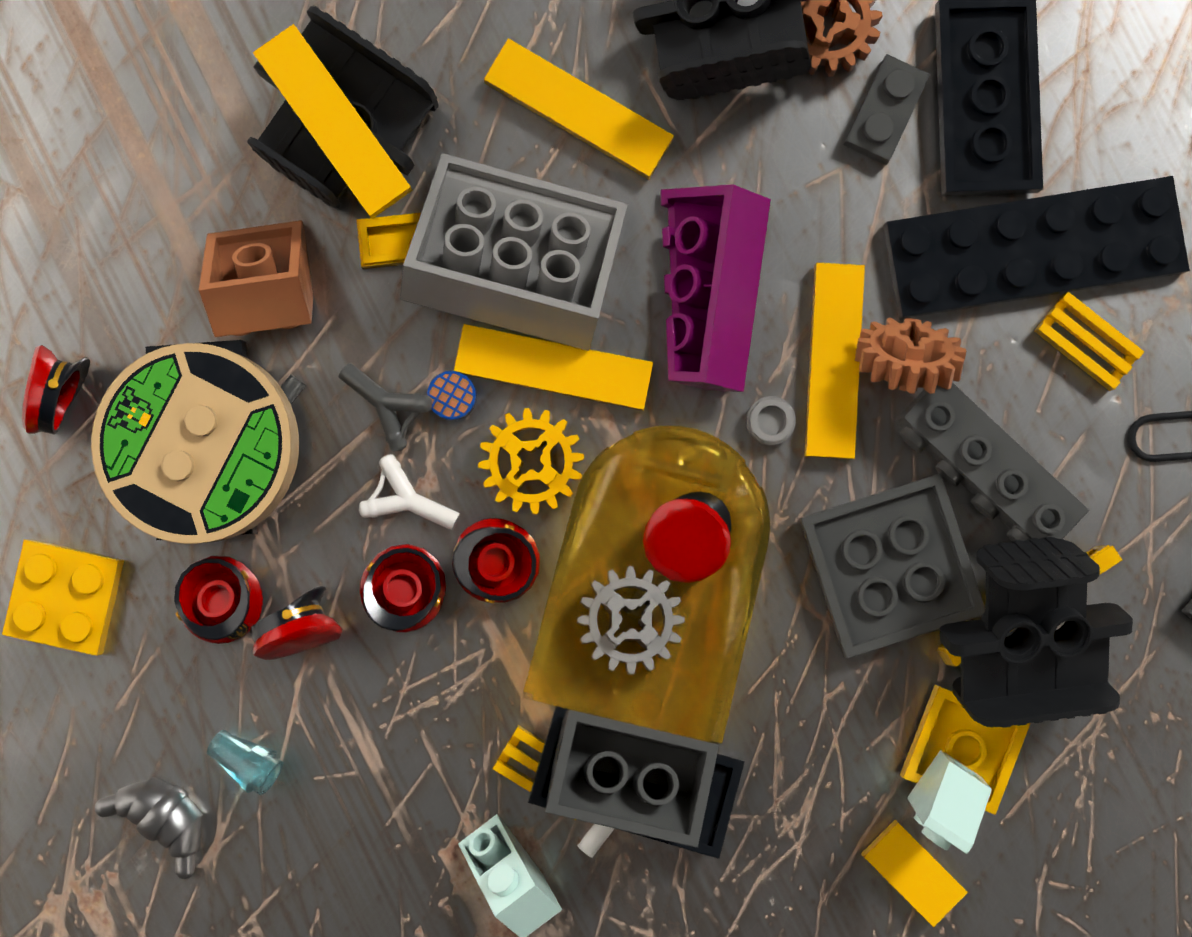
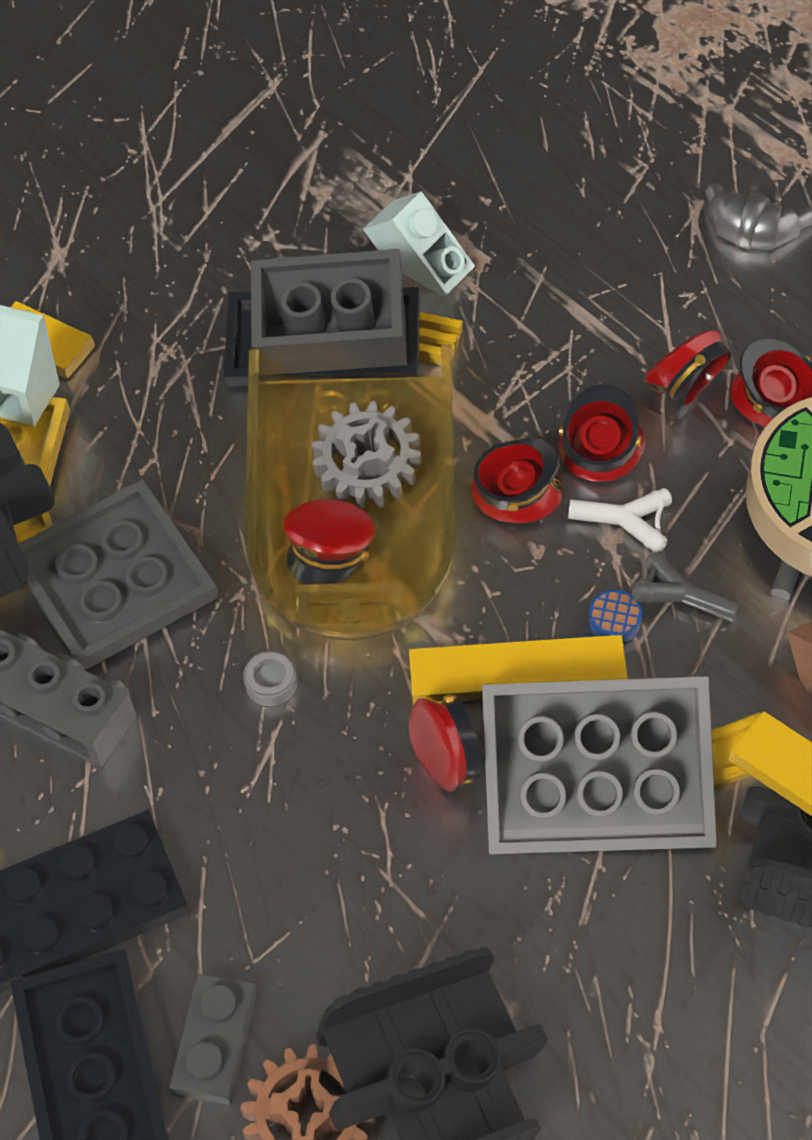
camera: 165 degrees right, 30 degrees down
clear light blue cone [207,729,284,795] -> none
yellow gear [478,408,584,514] -> none
yellow tile [484,38,674,180] -> none
magenta wedge [660,184,771,392] -> none
yellow tile [804,262,865,459] -> none
nougat gear [855,318,967,394] -> none
none -> red piece [408,695,482,791]

